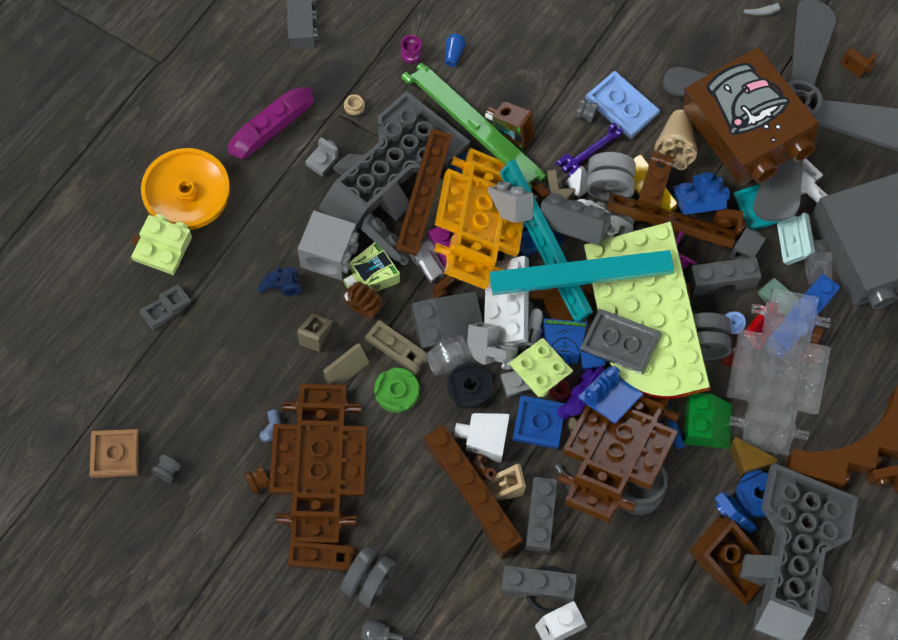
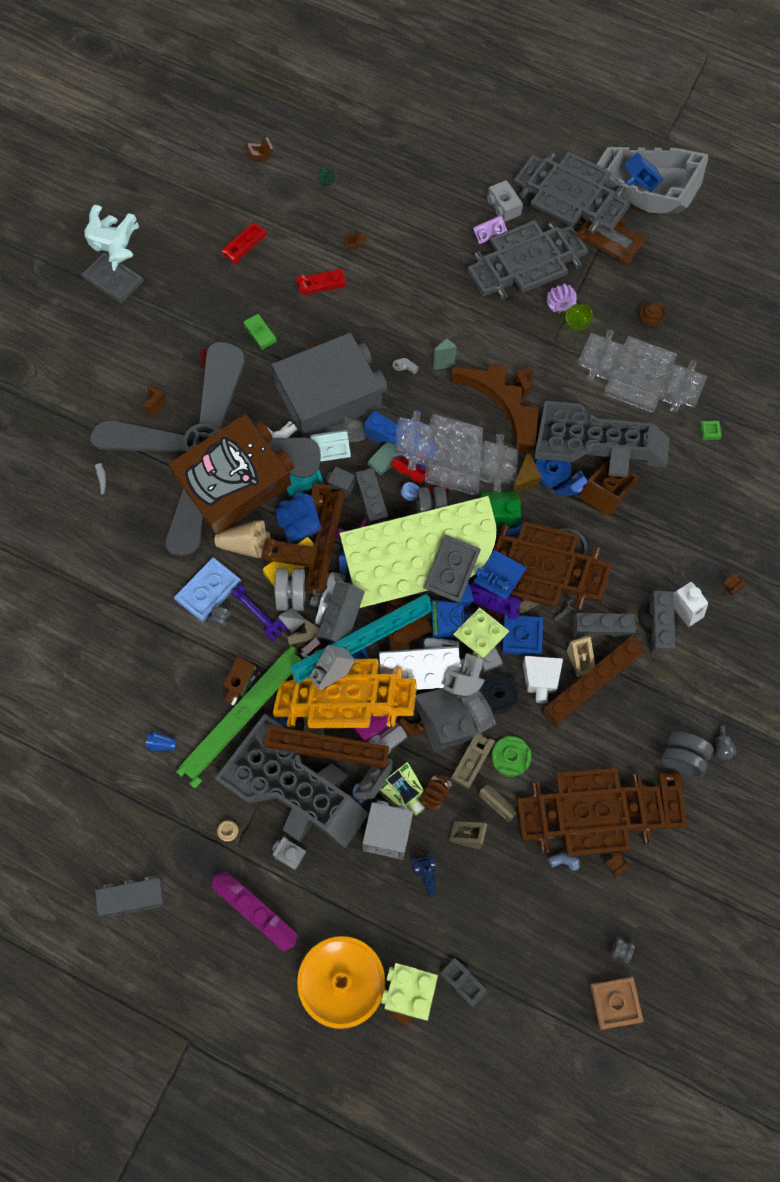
camera: 95 degrees left, 0 degrees up
magenta wheel [401,35,421,64] -> none
reddish brown arm [471,454,496,480] -> none
teal tile [490,250,674,296] -> none

